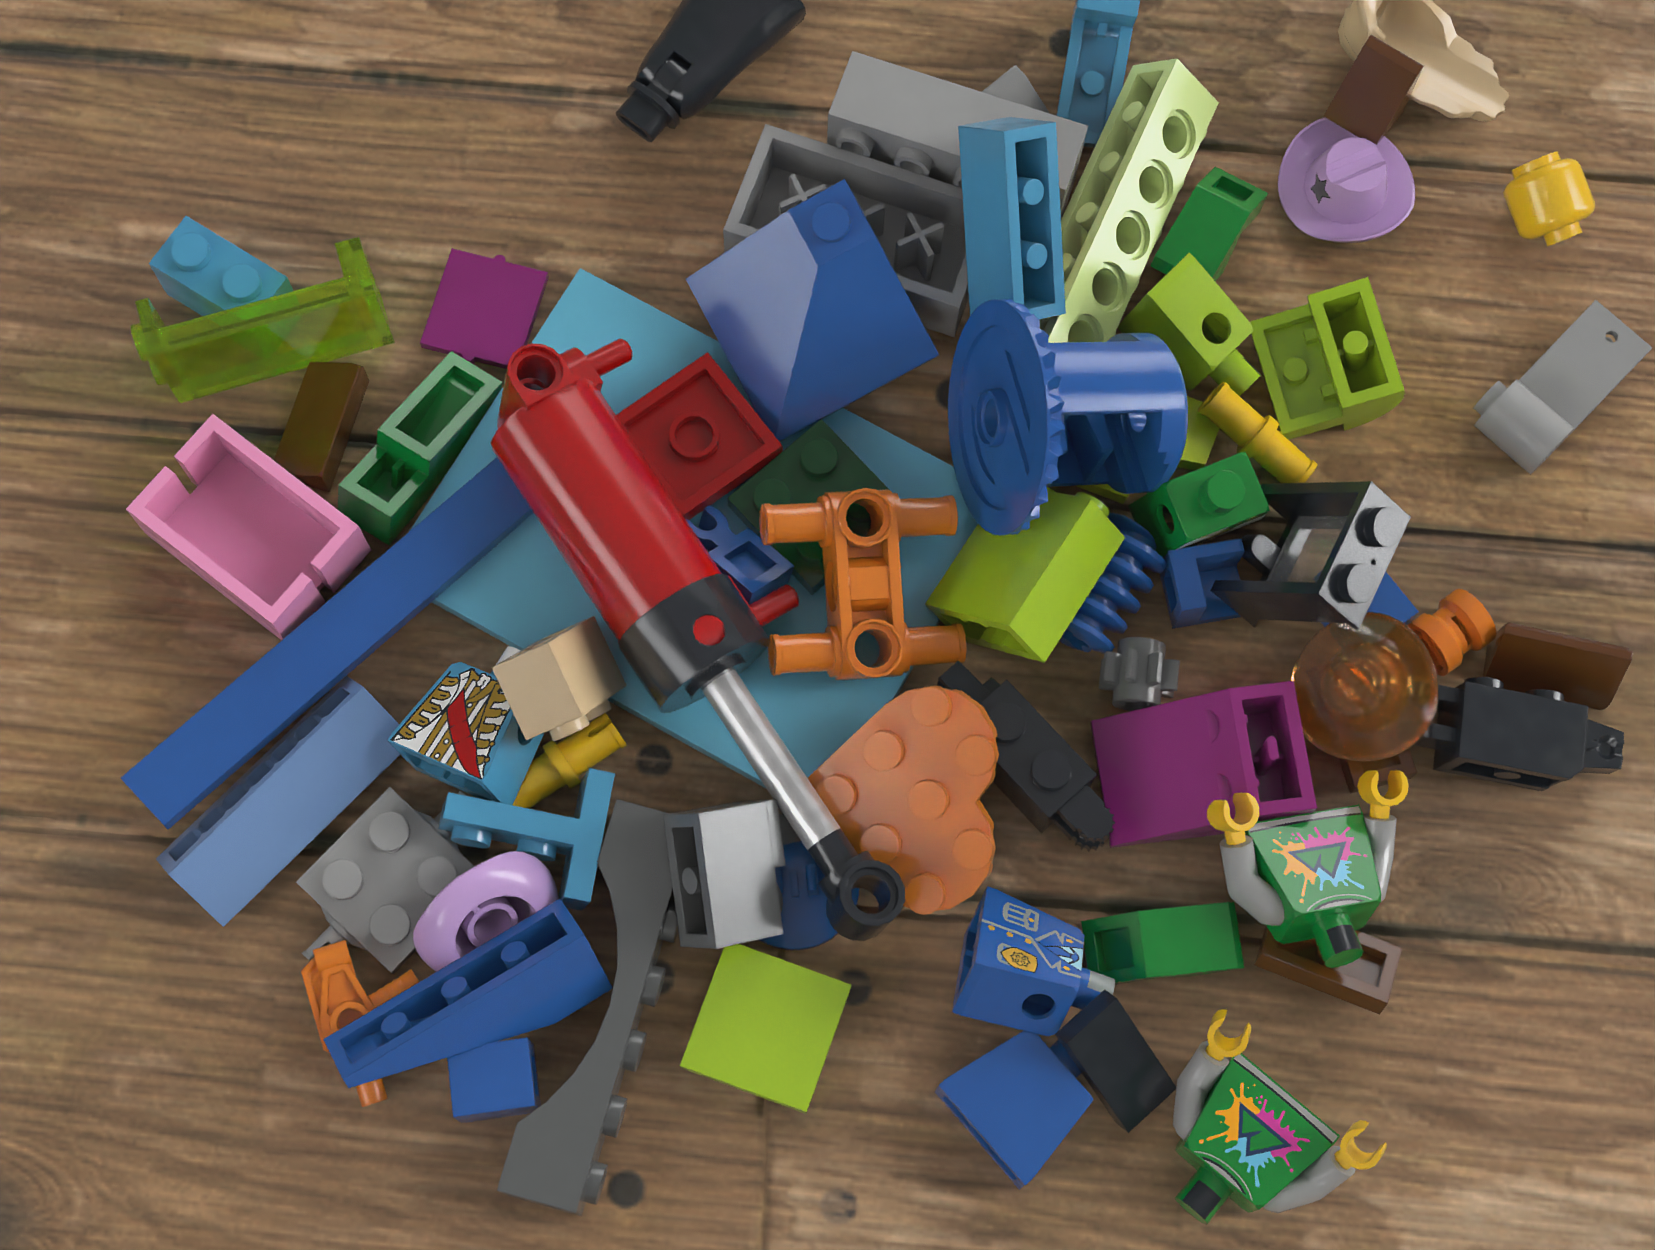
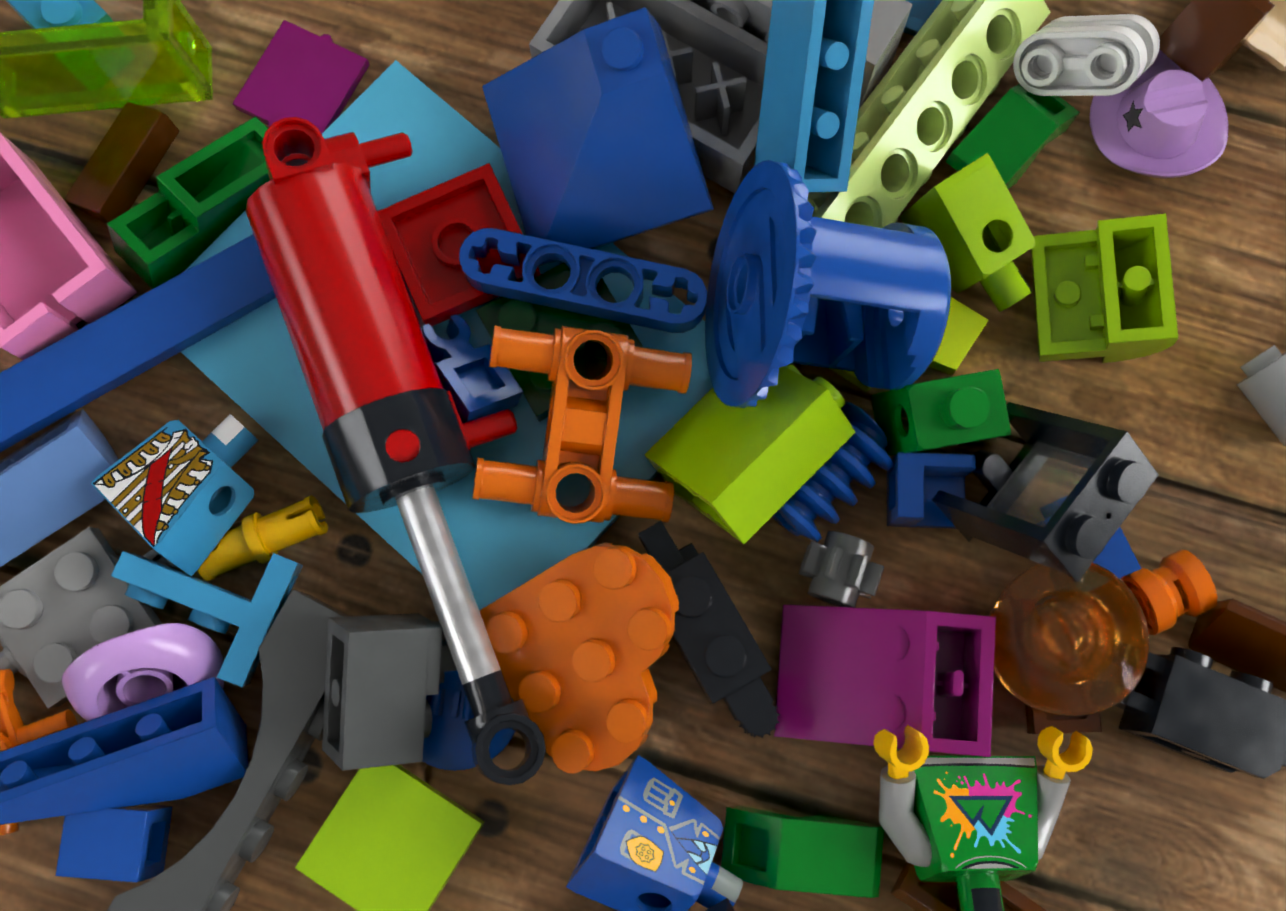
camera: 20 degrees right, 5 degrees up
tan brick [492,616,627,741] -> none
yellow pin [1198,382,1318,483] -> none
none -> blue beam [459,228,707,333]
none -> white brick [1013,14,1160,96]

